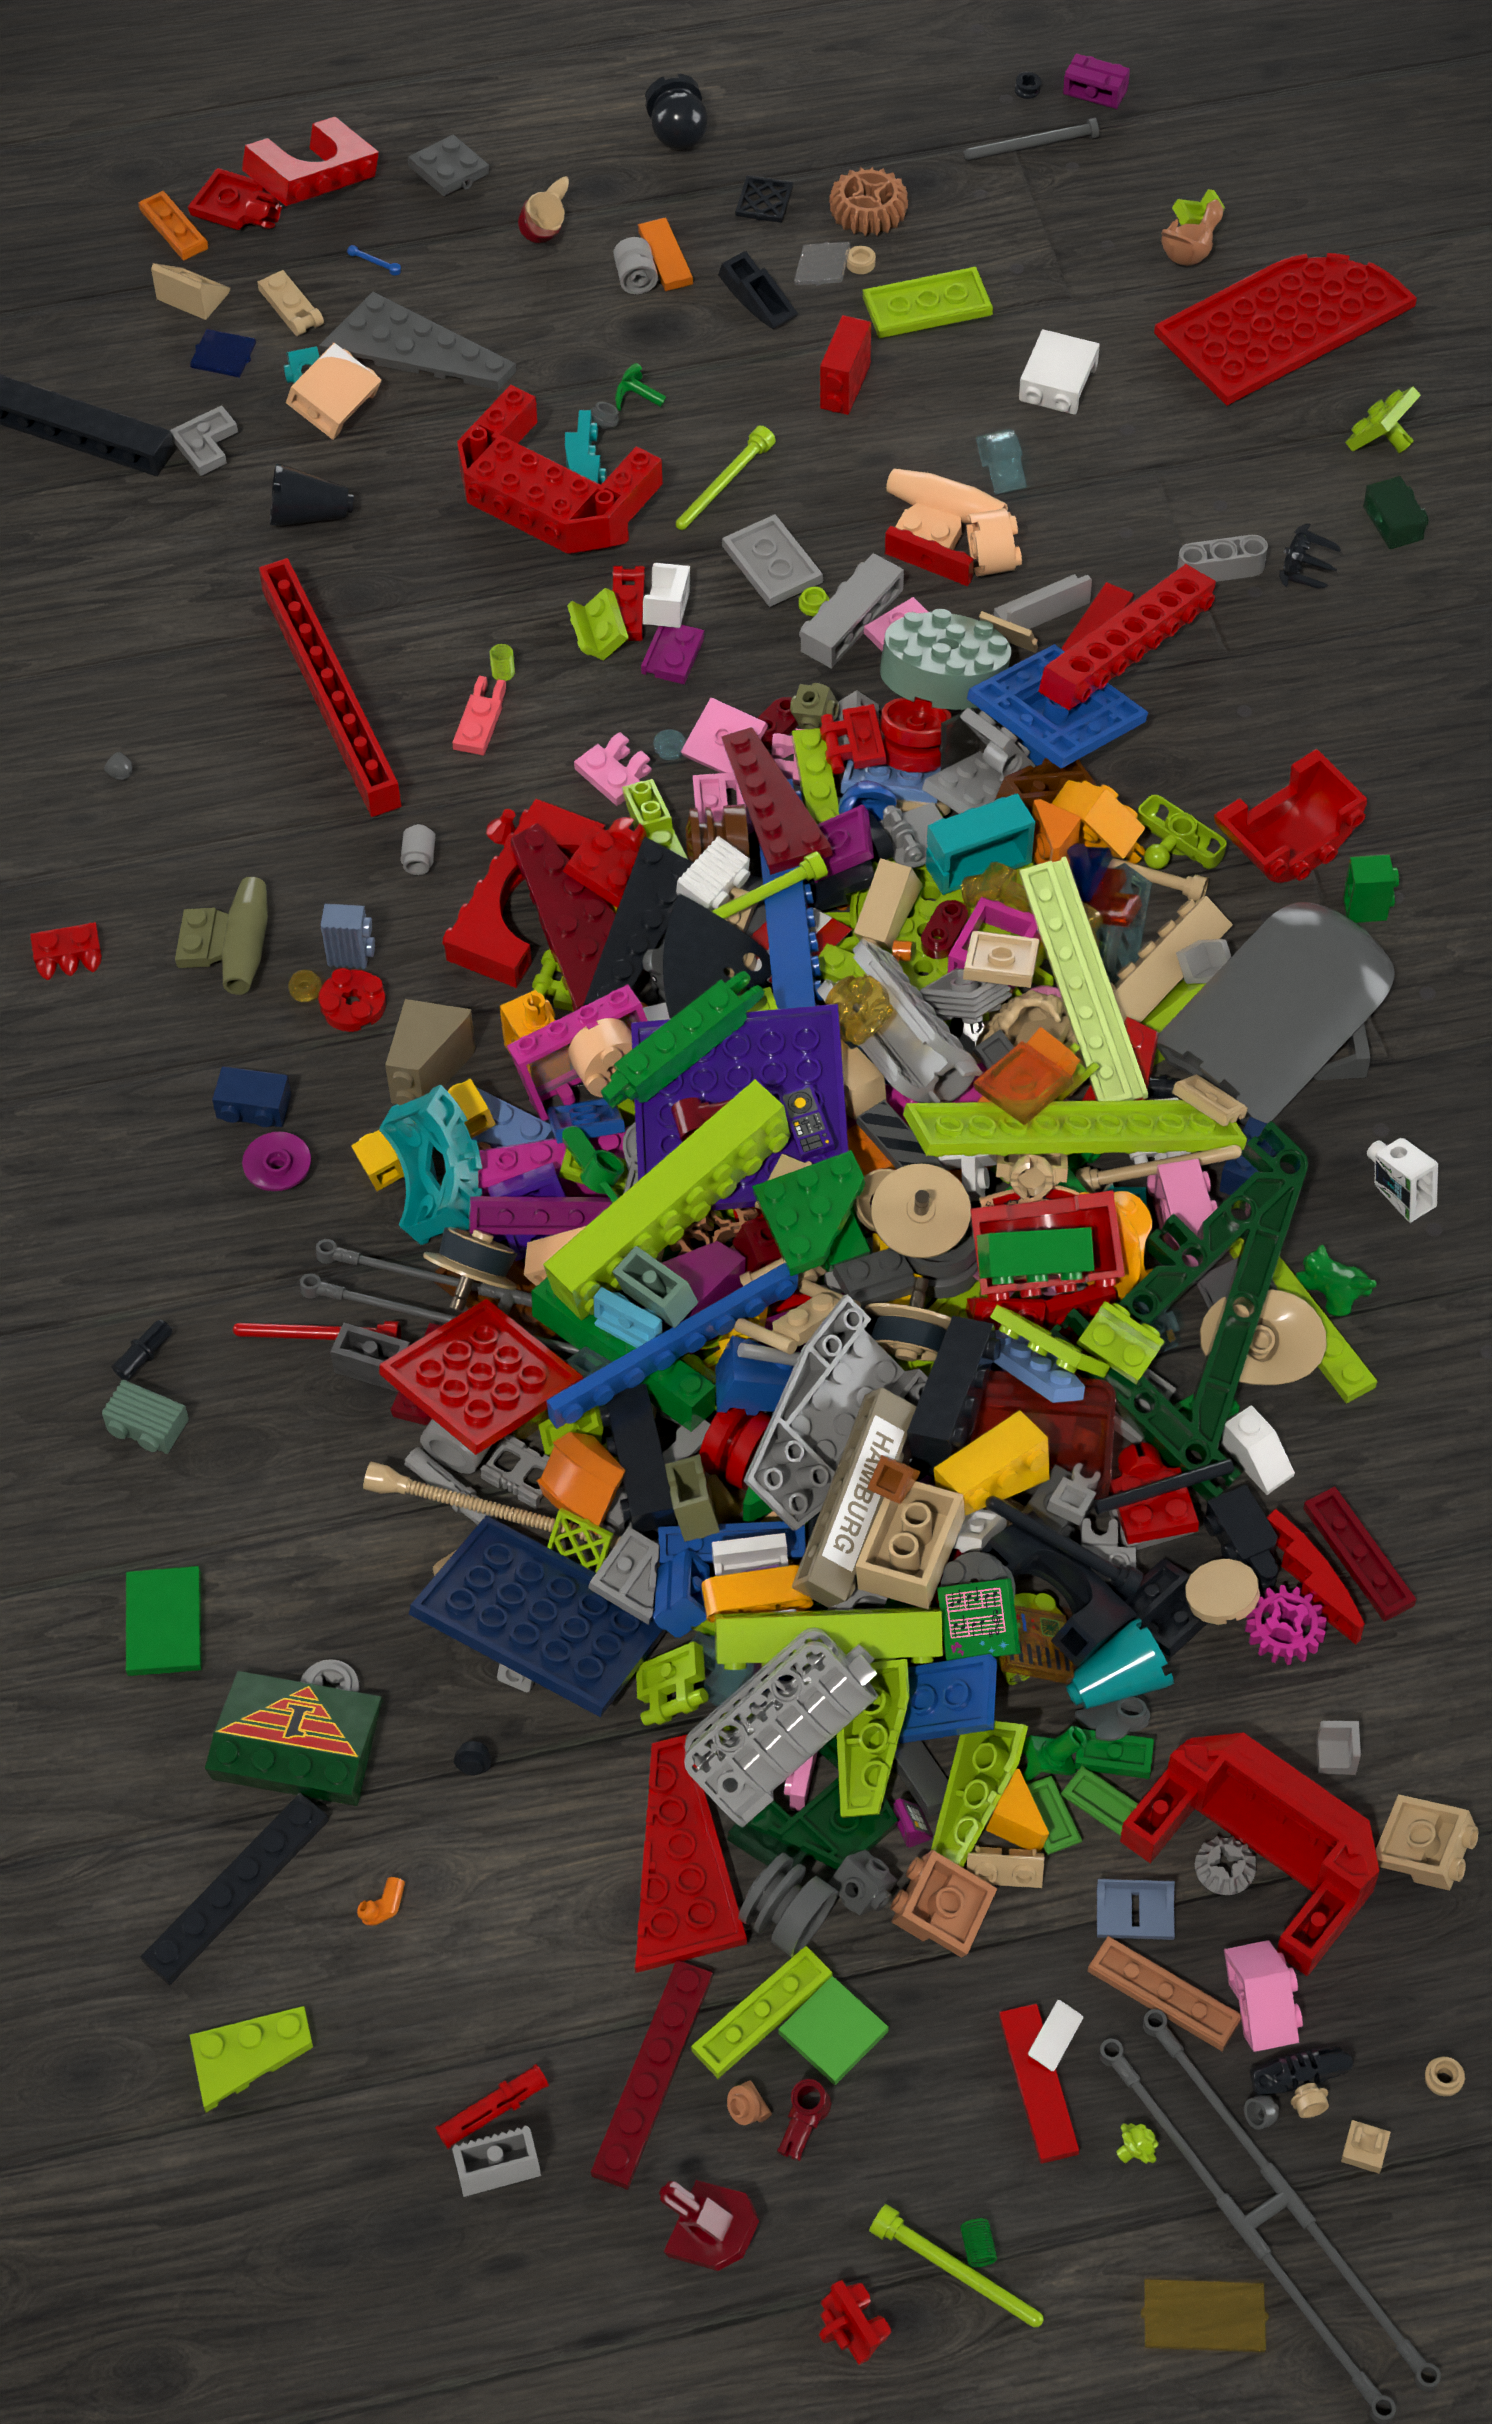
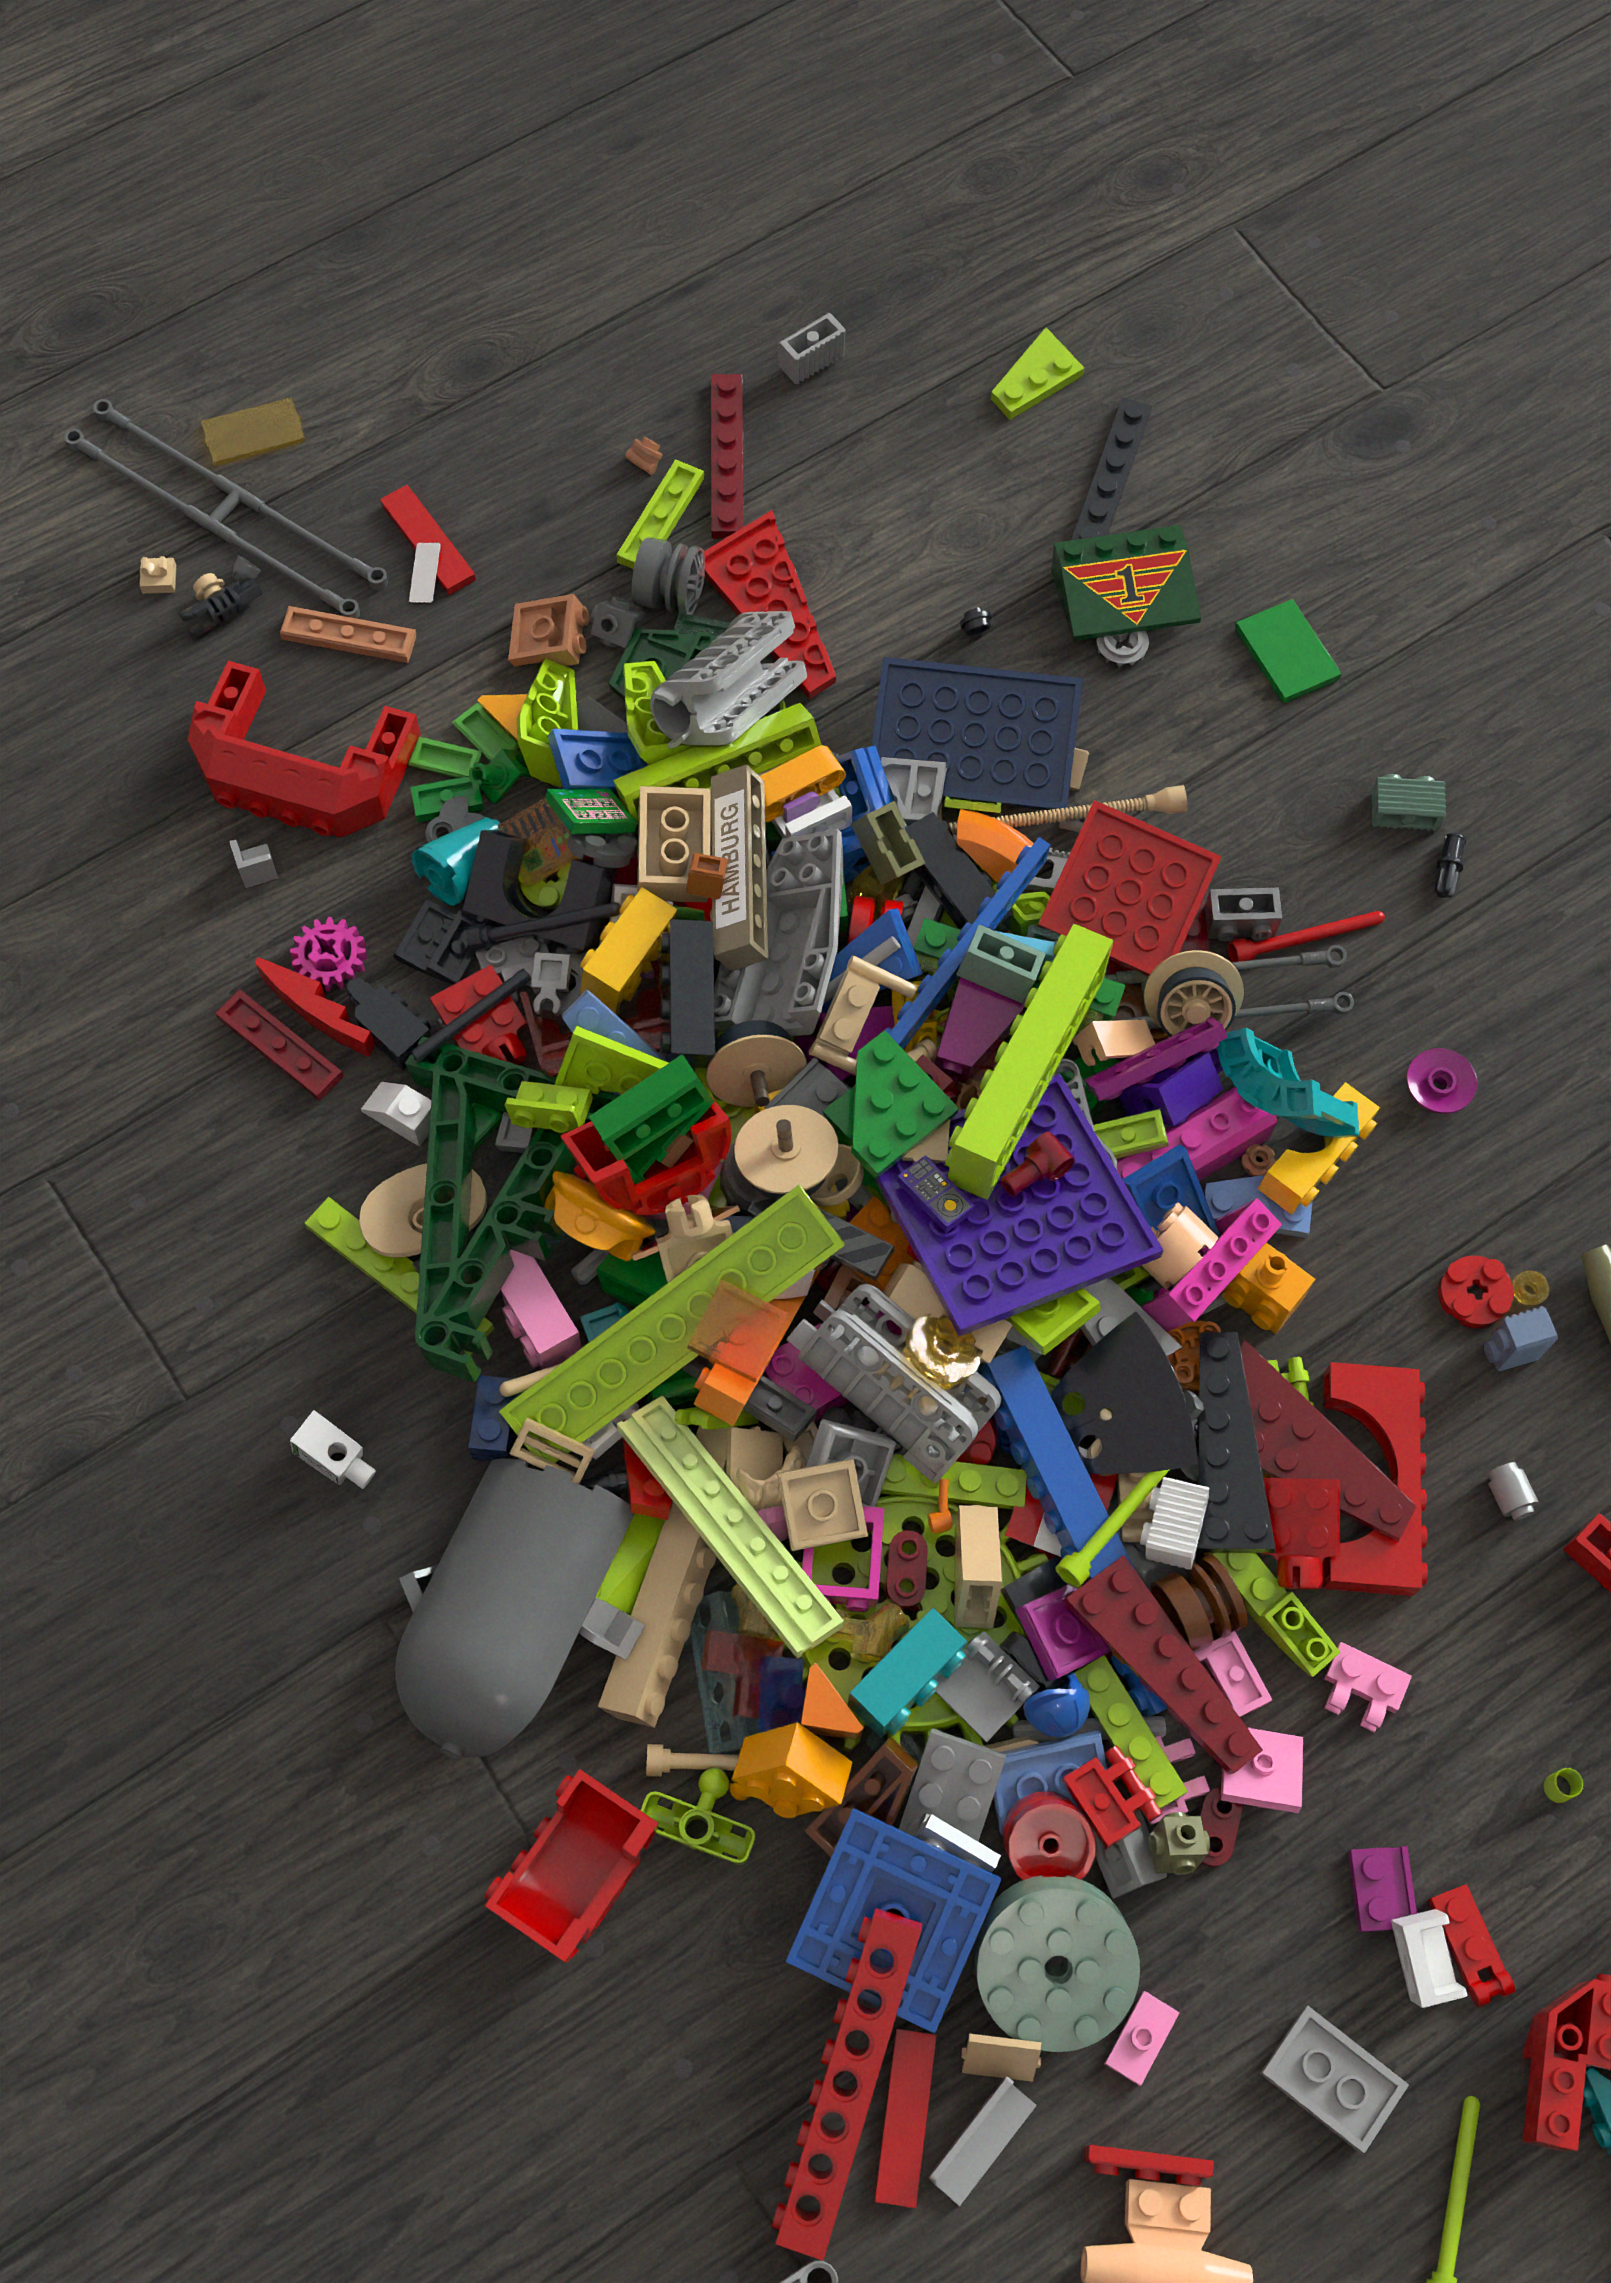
camera: 155 degrees right, 10 degrees up
dark blue brick [212,1066,292,1127] -> none
orange arm [357,1877,405,1926] -> none
dark tan slope [385,999,476,1105] -> none
red pin [435,2064,549,2149] -> none
coral hinge [452,676,506,756] -> none
red rock [486,809,516,845] -> none
green piece [562,1126,624,1202] -> none
lime bracket [567,588,629,661] -> none
green hinge [601,971,765,1109] -> none
lime plate [636,1641,709,1726] -> none
clear light blue plate [653,729,685,760] -> none
dark red piece [659,2180,759,2271] -> none
dark red pin [777,2079,831,2162] -> none
bright green tile [778,1976,889,2085] -> none
lime plate [798,587,829,616] -> none
light grey brick [799,553,904,669] -> none
red hips [819,2280,891,2365] -> none
lime piece [869,2204,1043,2327] -> none
magenta slope [893,1798,933,1848] -> none
clear smoke piece [939,707,978,771] -> none
green piece [960,2218,997,2267] -> none
light nougat brick [966,508,1022,577] -> none
tan hinge [967,1845,1044,1888] -> none
sand blue piece [1096,1879,1175,1940] -> none
lime plant [1116,2123,1159,2164] -> none
tan tile [1186,1559,1260,1625] -> none
light grey gear [1195,1835,1256,1895] -> none
bright pink brick [1224,1940,1303,2052] -> none
green animal [1295,1245,1377,1317] -> none
green brick [1343,854,1399,923] -> none
tan plate [1376,1794,1478,1891] -> none
tan plate [1425,2057,1465,2096] -> none

